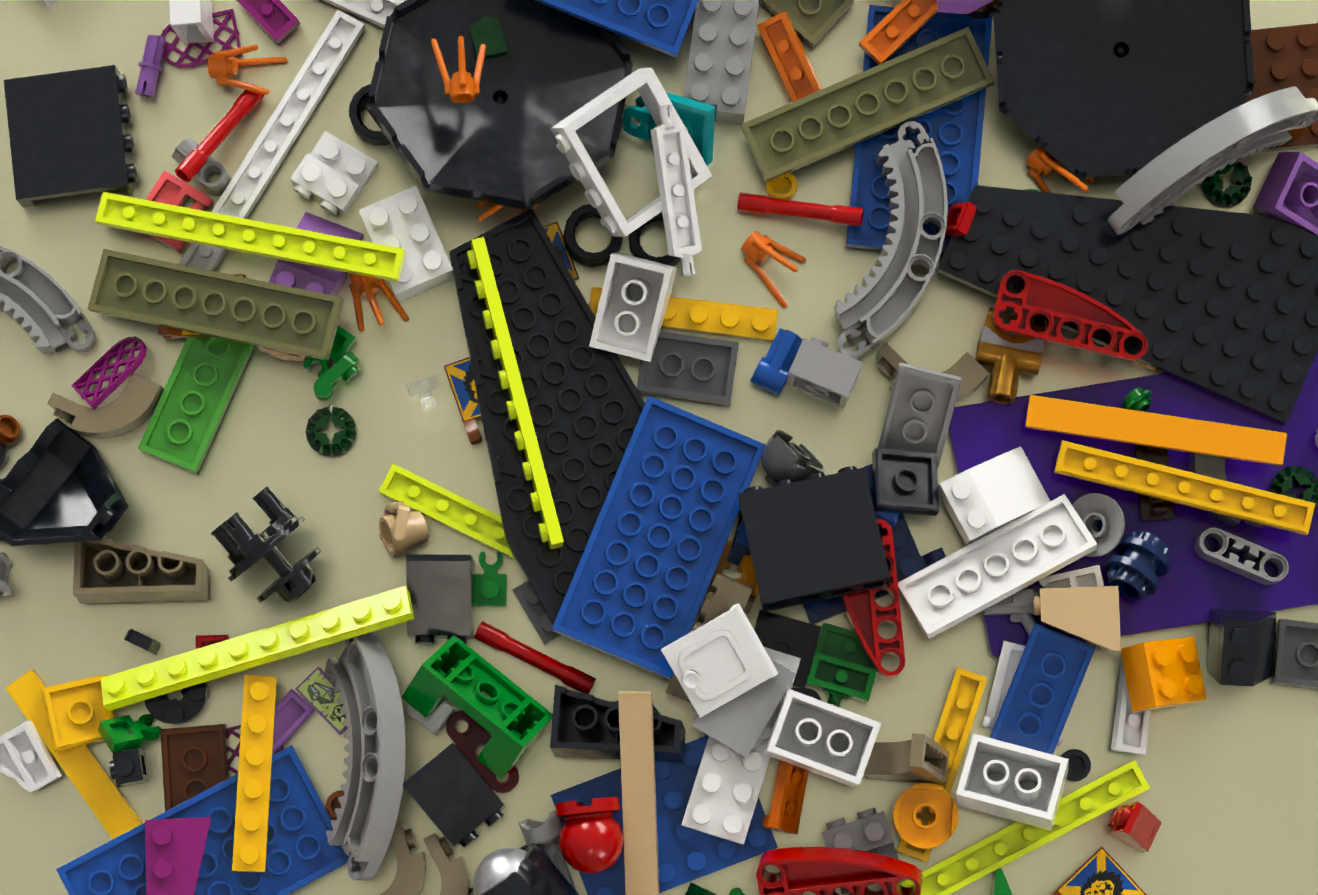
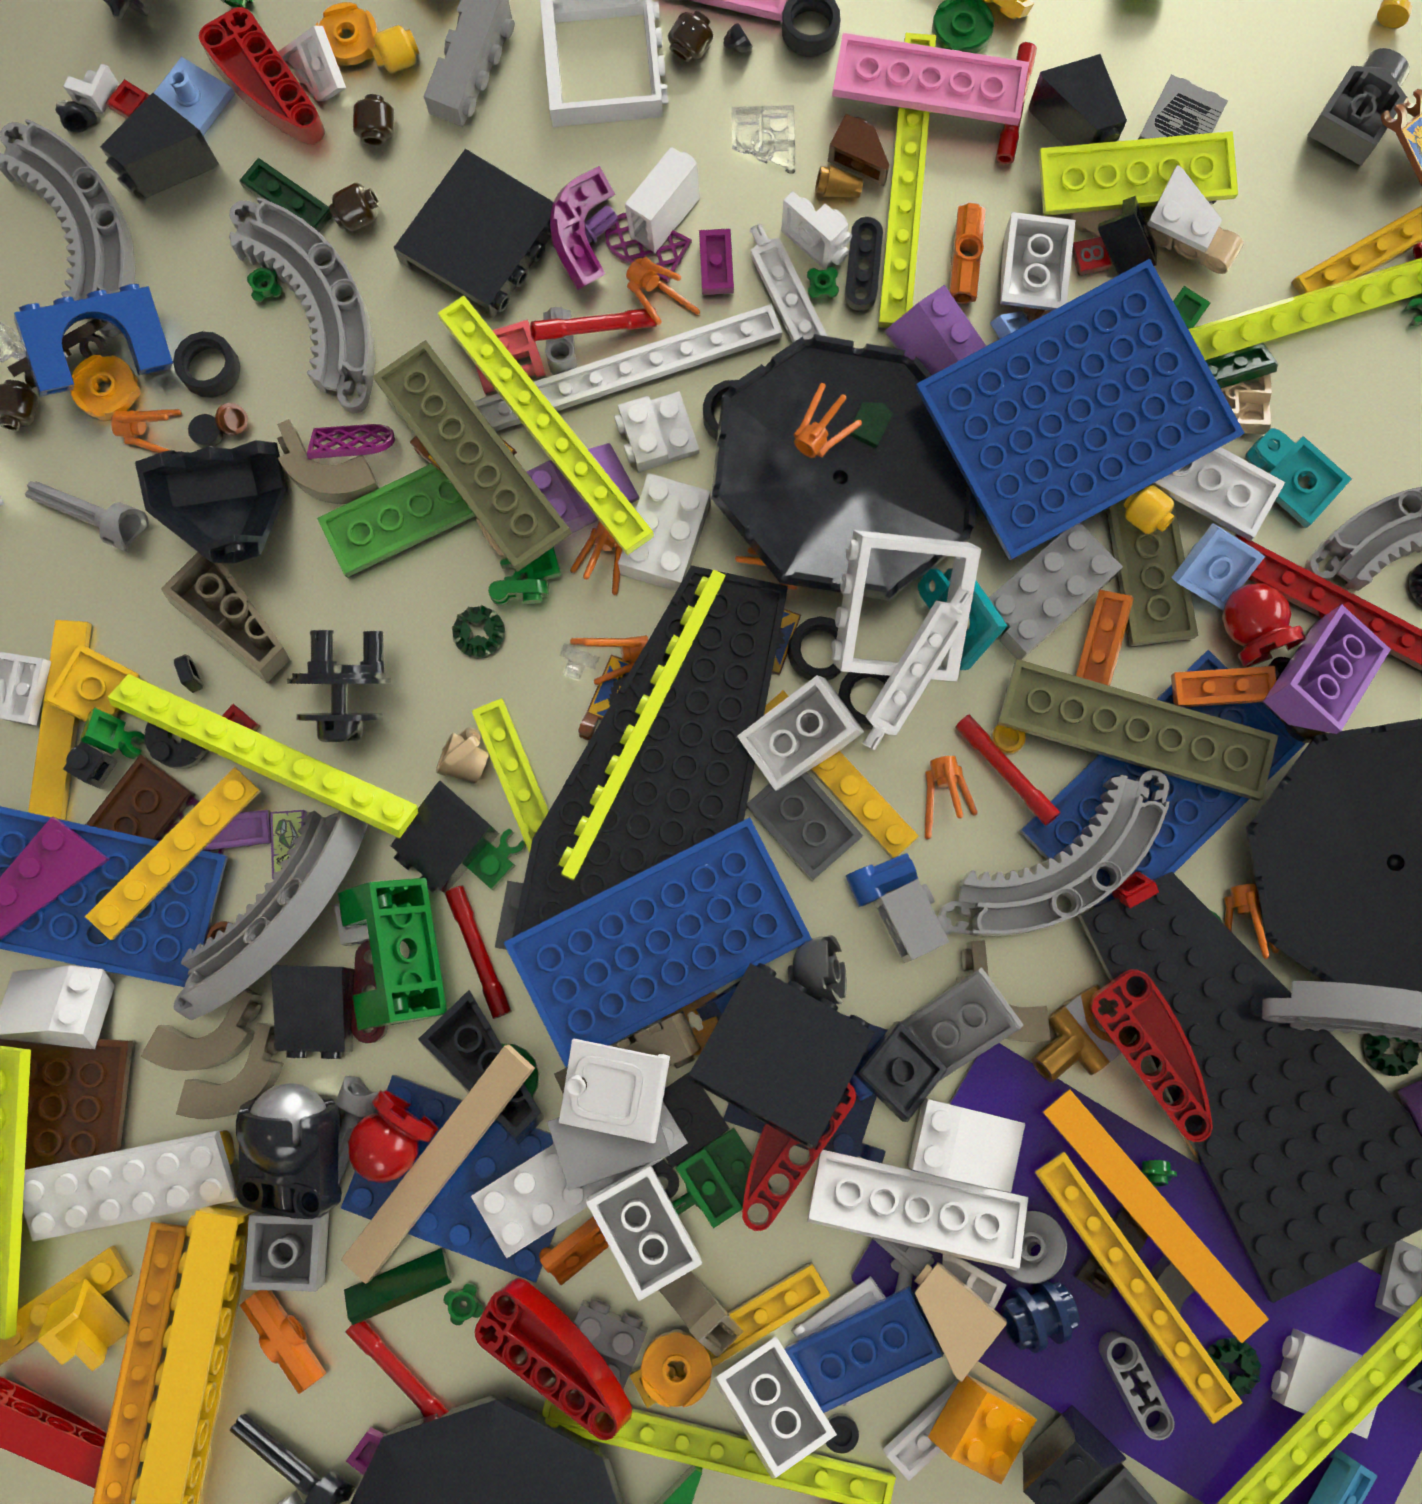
camera: 40 degrees right, 0 degrees up
none -> magenta plate [550,166,616,290]
none -> orange plant [570,635,648,685]

